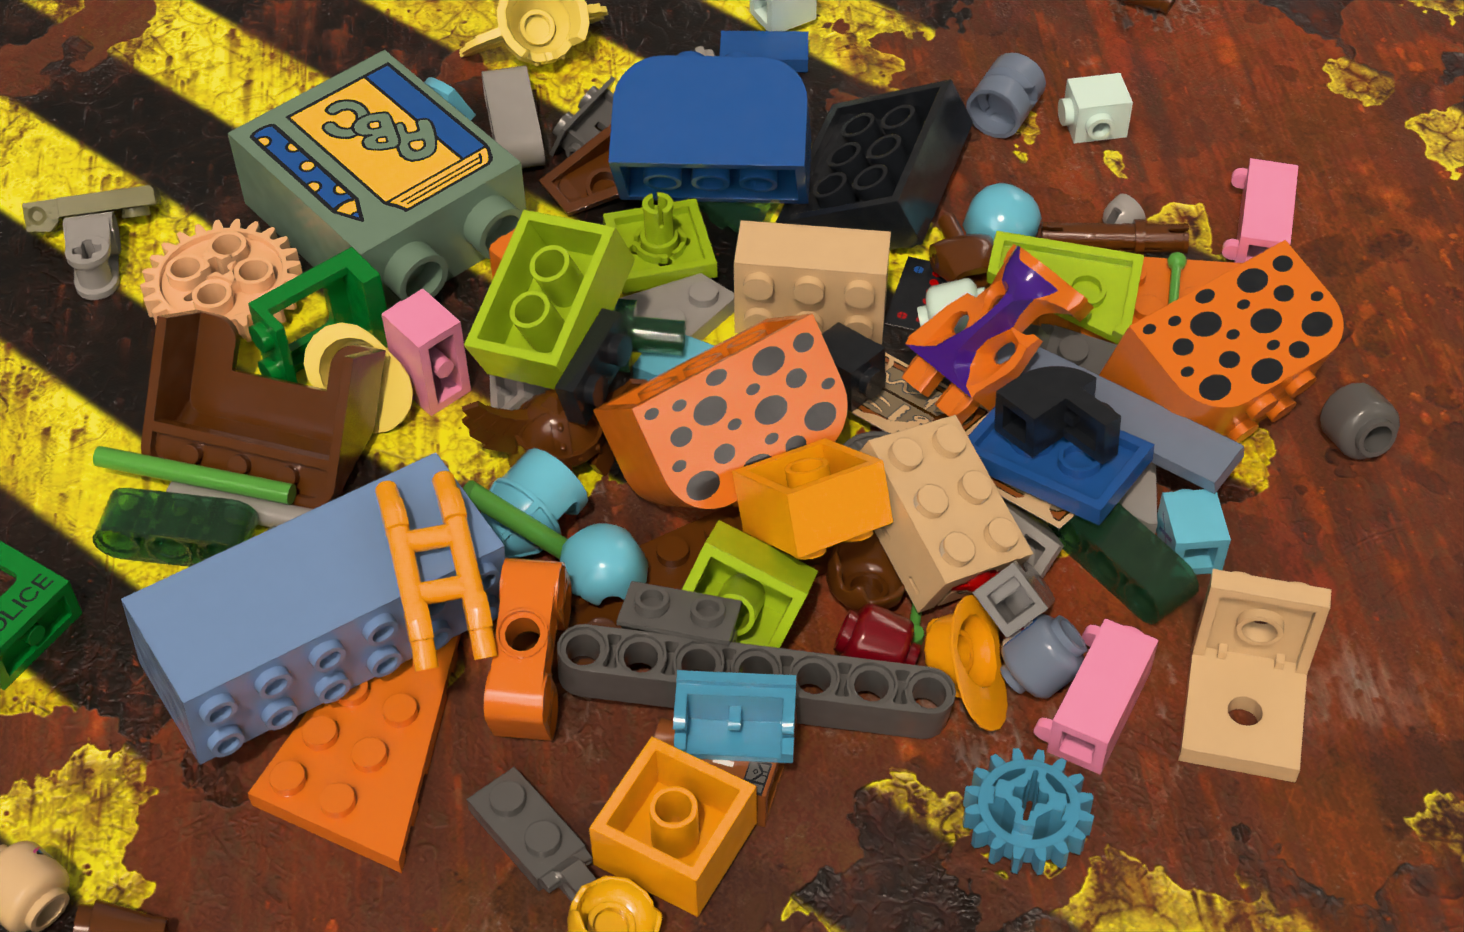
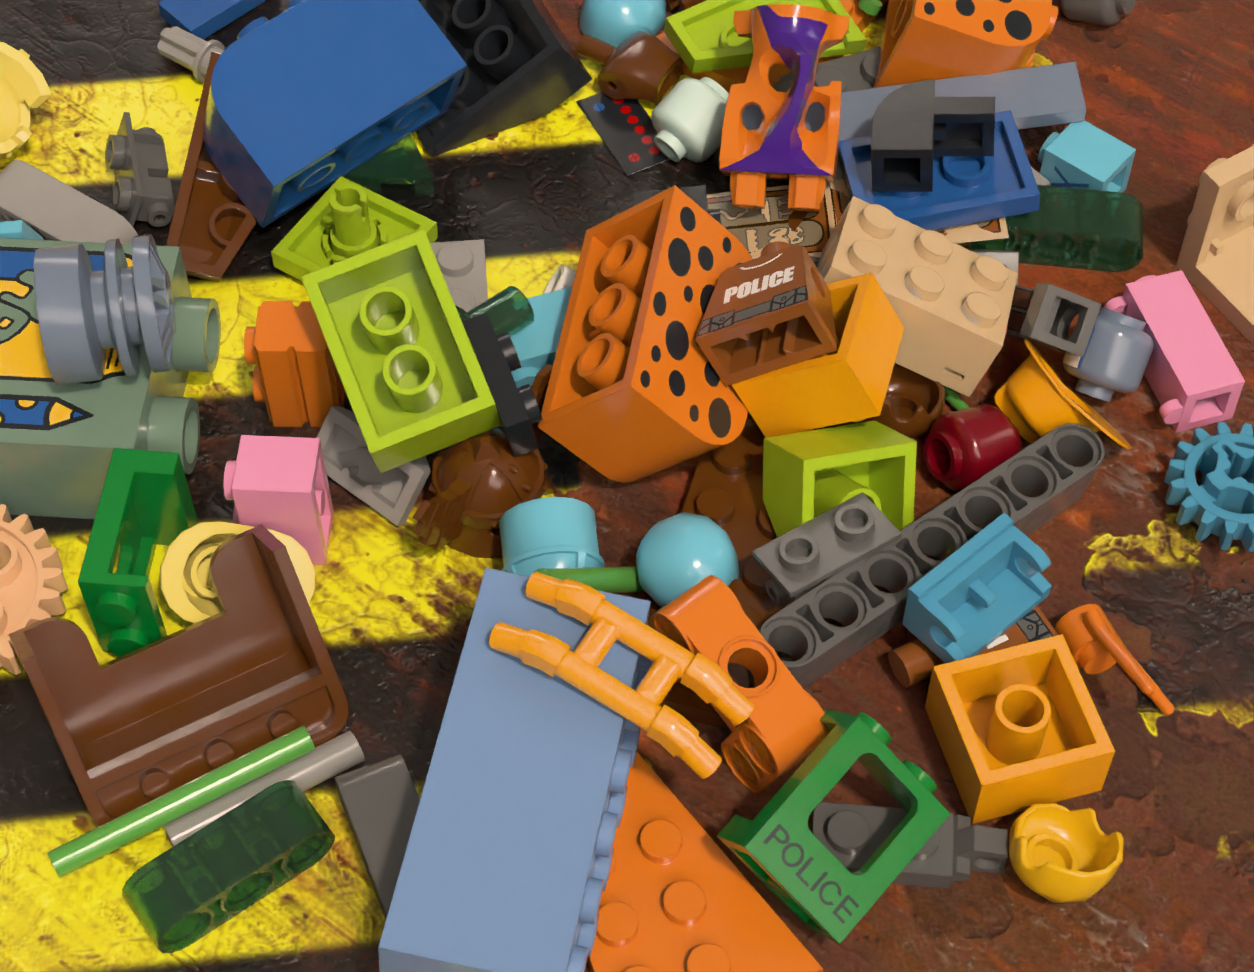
camera: 45 degrees left, 5 degrees up
tan brick [734,220,891,344] -> none
none -> sand blue wheel [33,234,176,385]
none -> dark orange torso [695,241,837,386]
none -> green window [717,709,950,944]
none -> orange plant [1055,604,1174,715]

